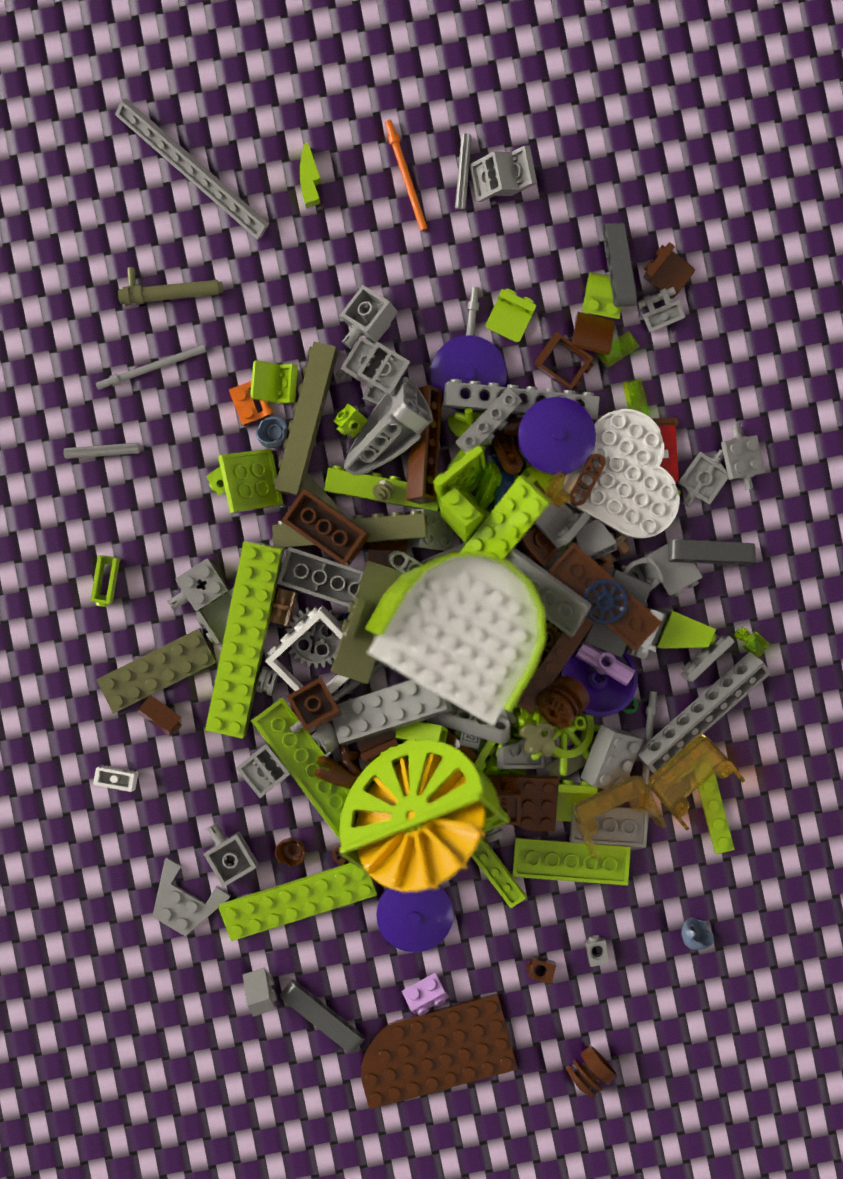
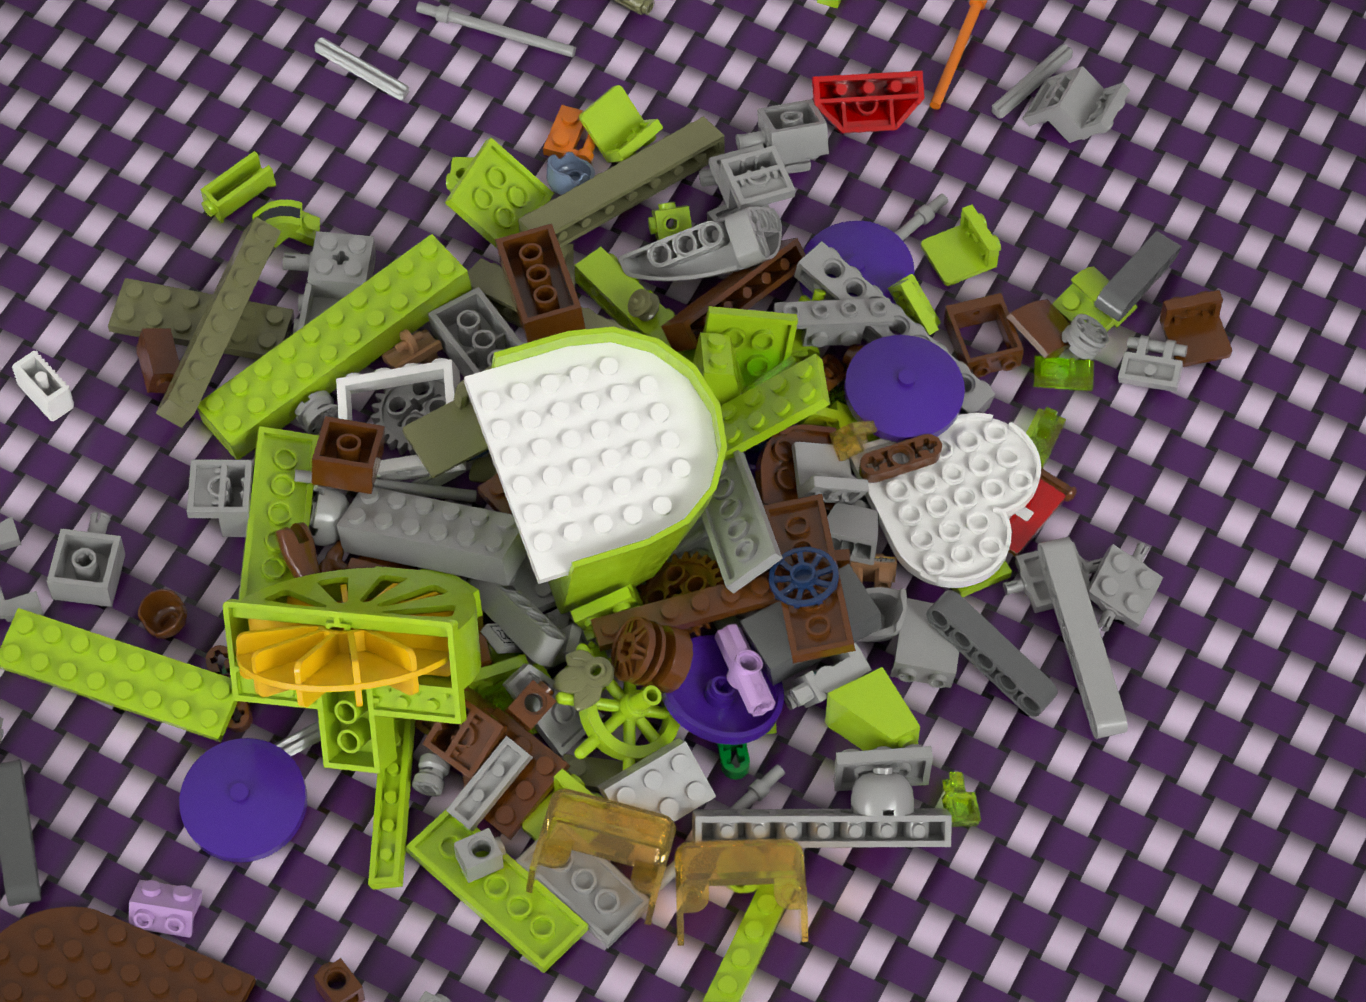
camera: 30 degrees right, 30 degrees down
none -> olive brick [156,217,281,428]
none -> lime brick [252,199,320,248]
none -> light grey plate [446,736,533,832]
none -> light grey brick [454,828,506,883]
none -> reddish brown brick [504,680,556,732]
none -> red wedge [812,71,925,134]
none -> light grey cylinder [851,765,914,817]
none -> lime bracket [888,274,941,335]
none -> light grey beam [1038,537,1128,739]
none -> light grey wheel [1062,314,1109,360]

